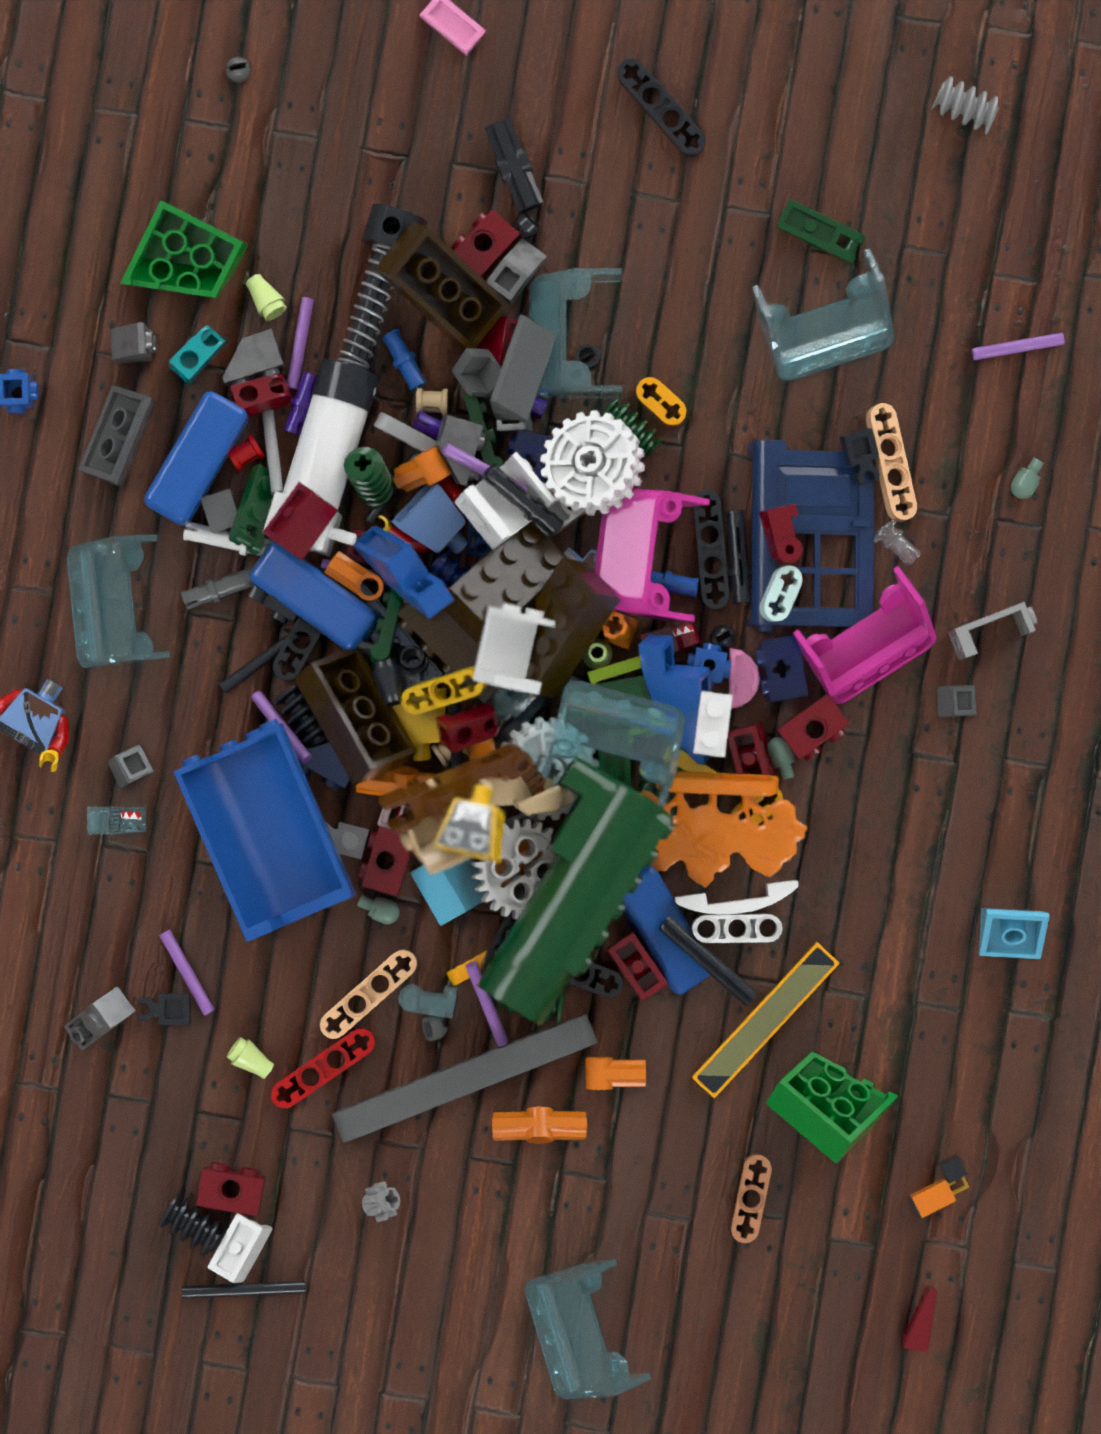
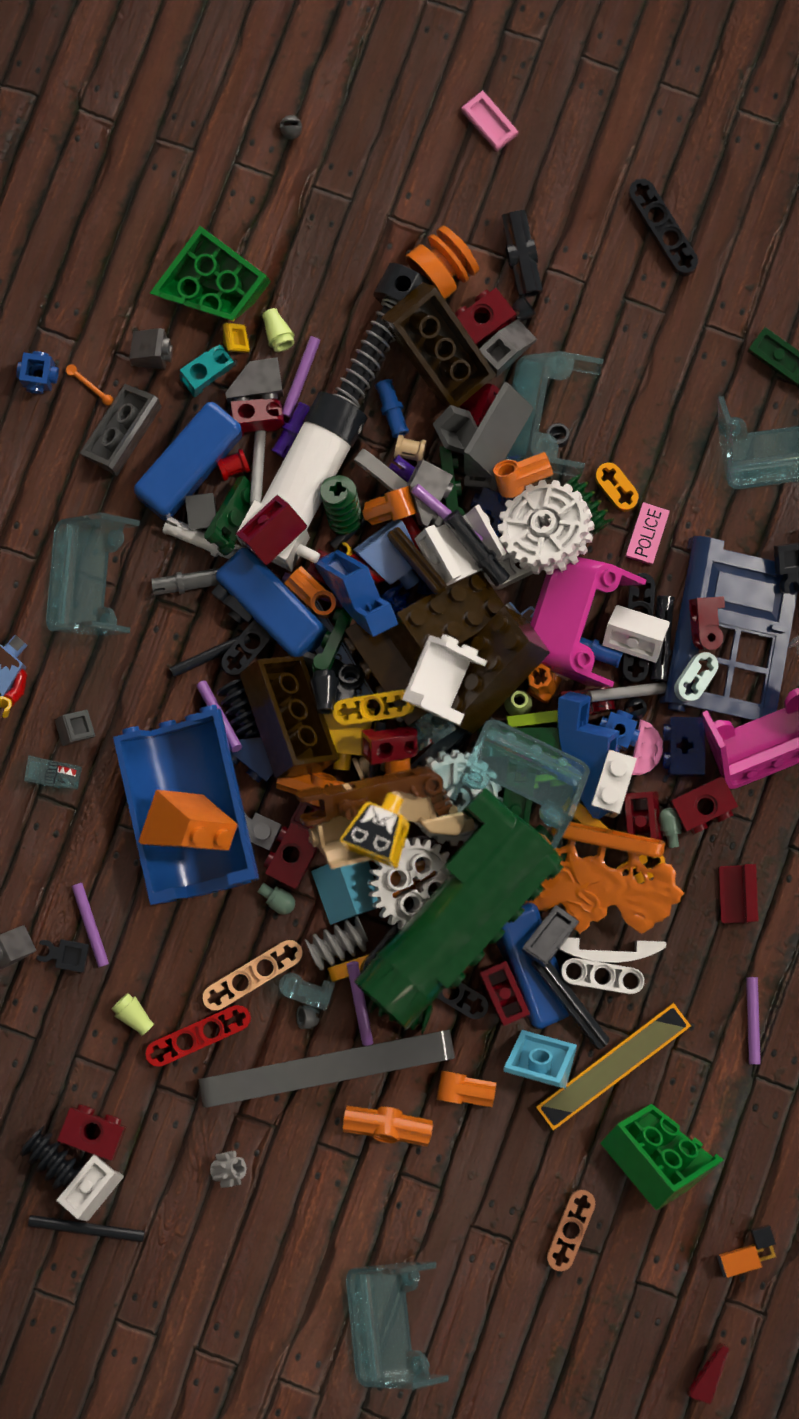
camera: 10 degrees right, 5 degrees down
none -> orange hinge [66,365,113,406]
none -> orange slope [138,790,238,850]
none -> yellow slope [223,323,250,353]
none -> light grey piece [305,915,369,970]
none -> dark brown axle [387,527,447,596]
none -> orange wheel [405,225,479,300]
none -> orange piece [493,452,553,498]
none -> medium azure slope [504,1030,577,1089]
none -> black tile [522,905,579,968]
none -> light grey bar [587,682,667,702]
none -> white panel [602,605,670,663]
none -> bright pink tile [625,502,670,565]
none -> dark red panel [718,864,759,923]
none -> medium lavender bar [746,977,761,1064]

